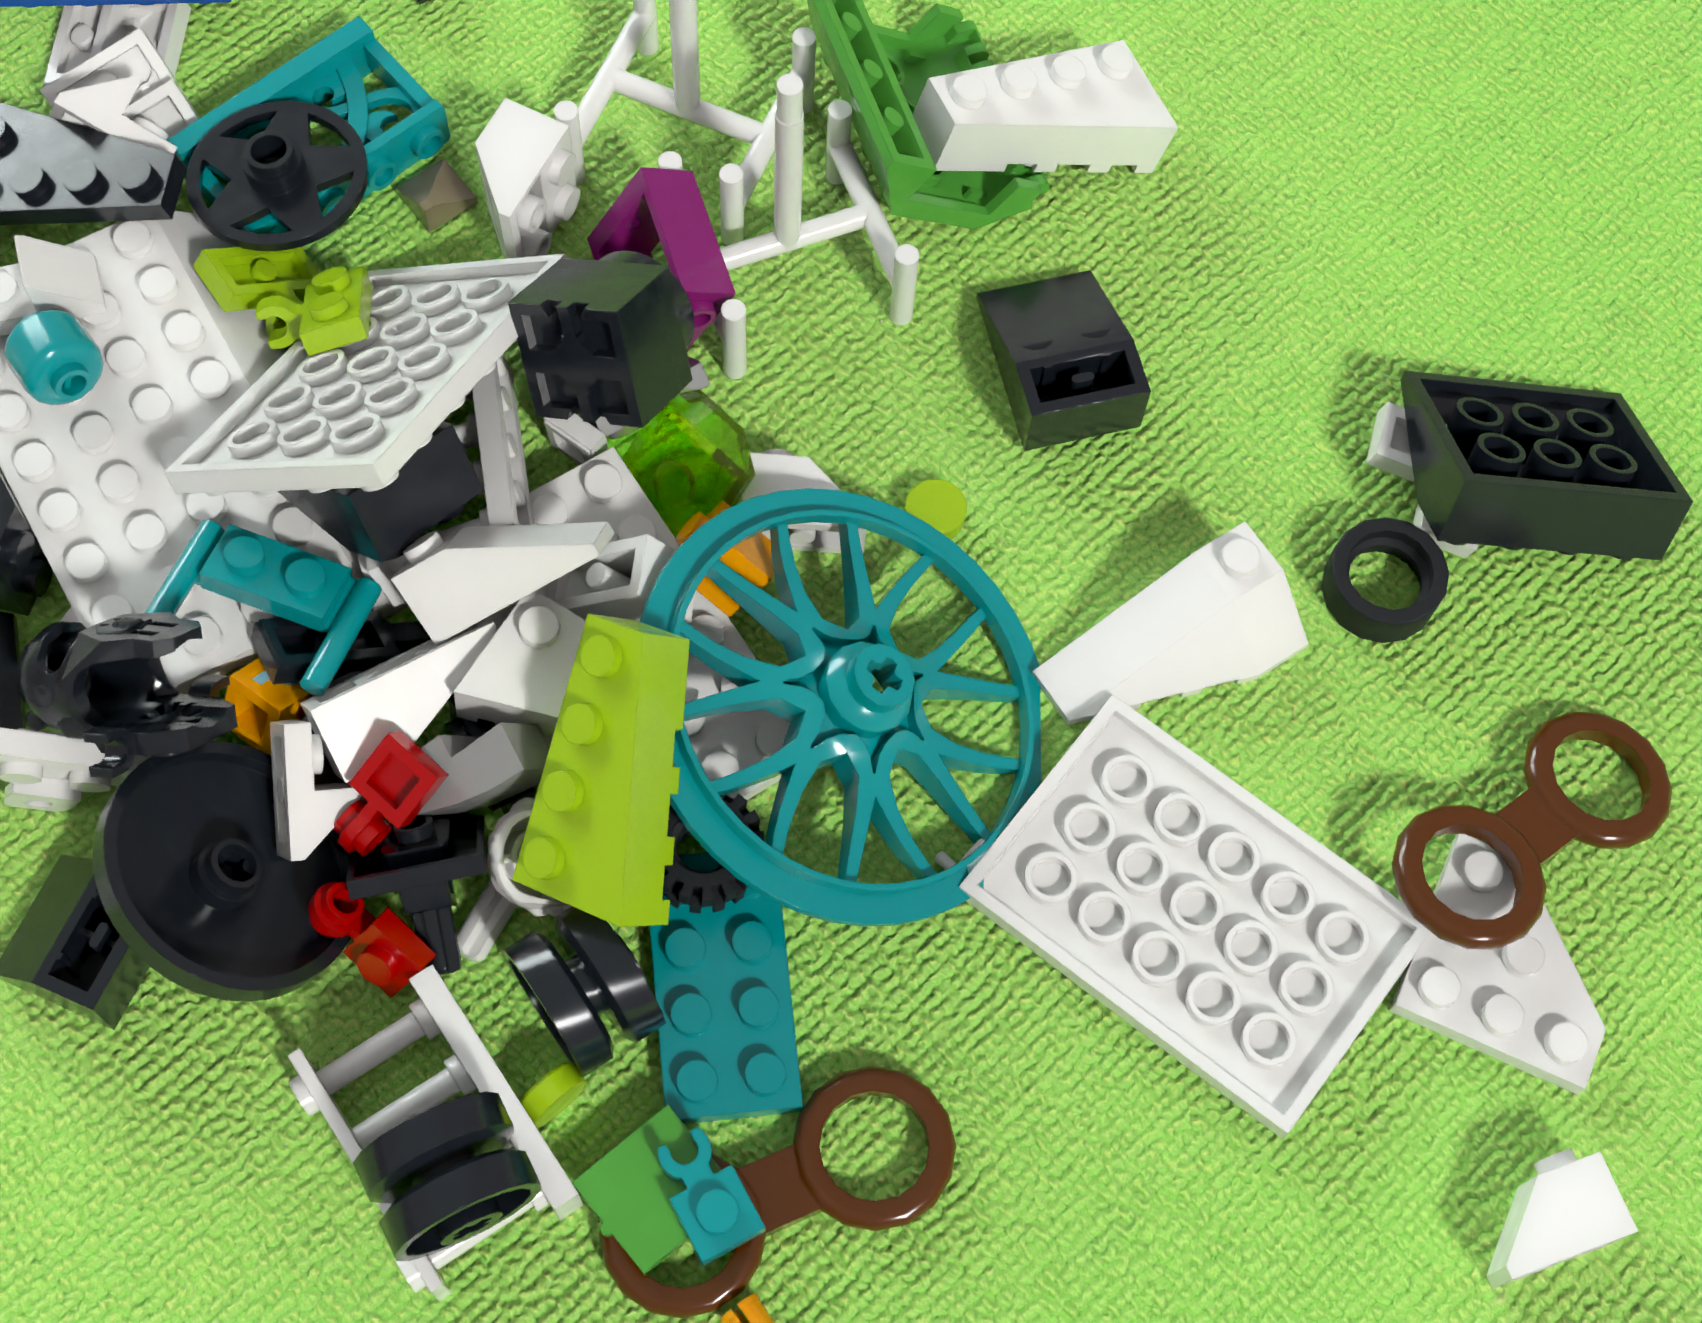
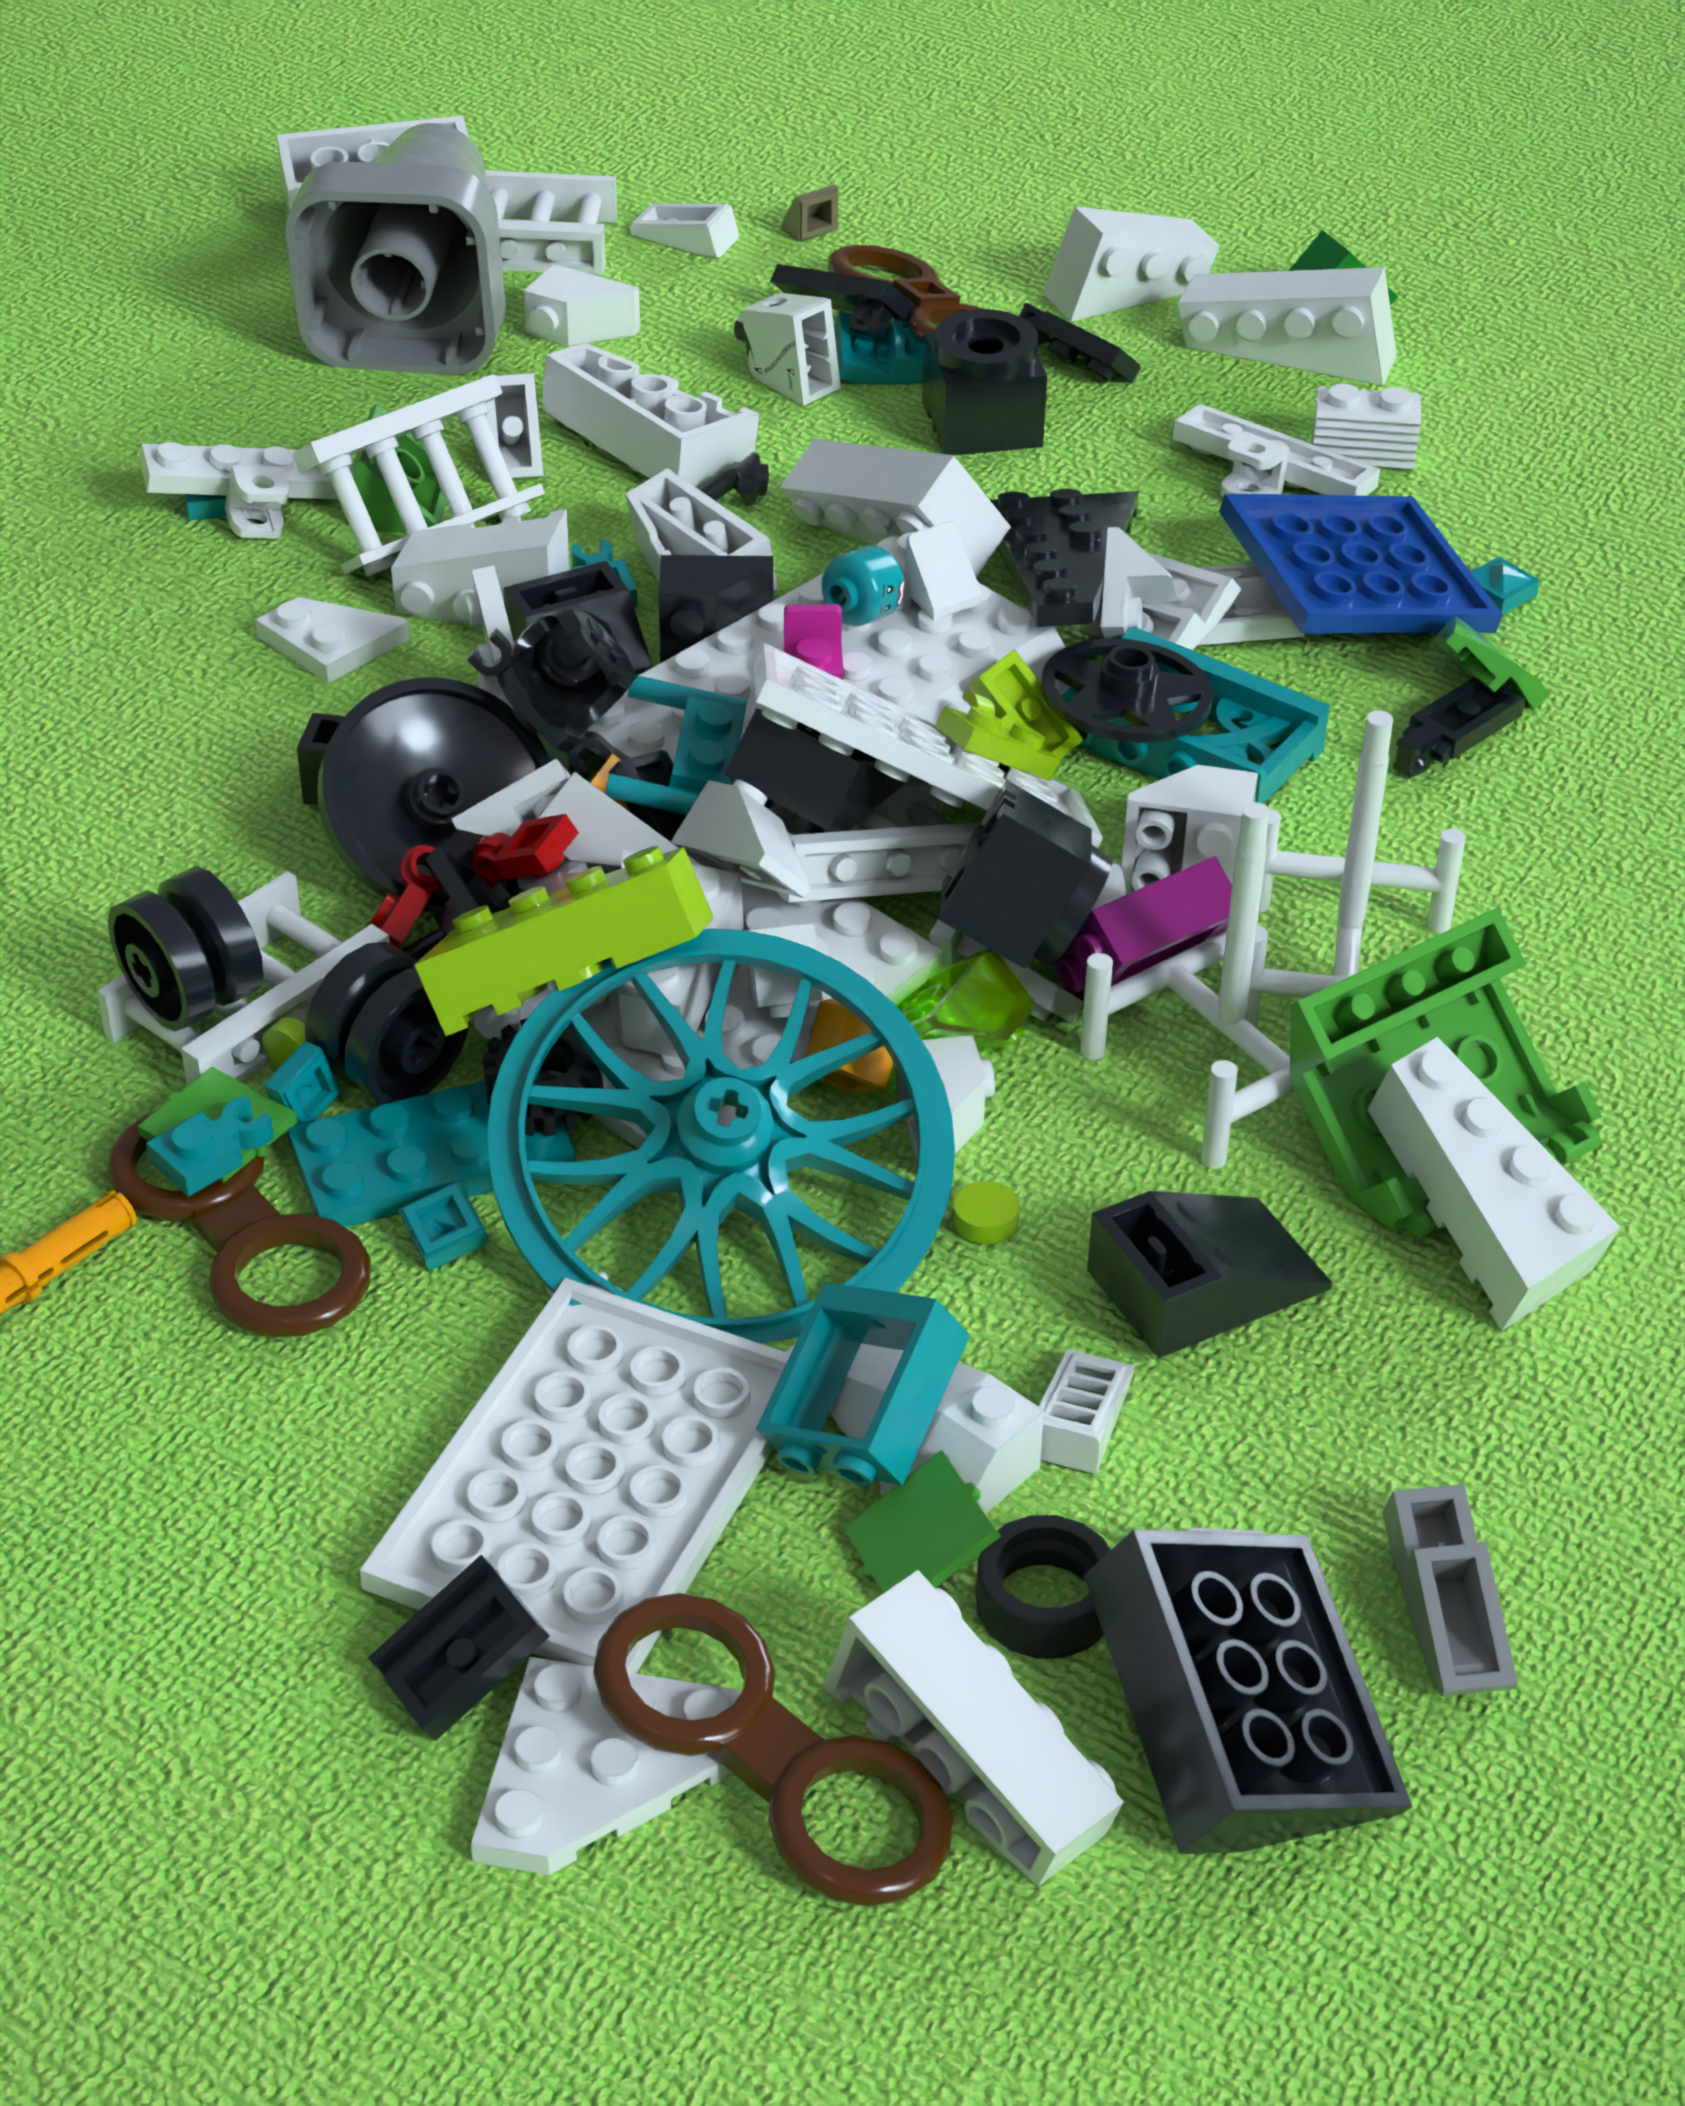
camera: 80 degrees right, 25 degrees down
white slope [1486,1149,1638,1289] -> none
none -> teal tile [263,1041,342,1126]
none -> black plate [368,1555,550,1741]
none -> teal tile [398,1181,490,1272]
none -> teal window [755,1282,970,1487]
none -> dark pink bracket [783,604,844,680]
none -> white wedge [823,1570,1124,1887]
none -> bright green piece [842,1450,1001,1594]
none -> white slope [1039,1349,1134,1475]
none -> light grey slope [1382,1484,1518,1697]

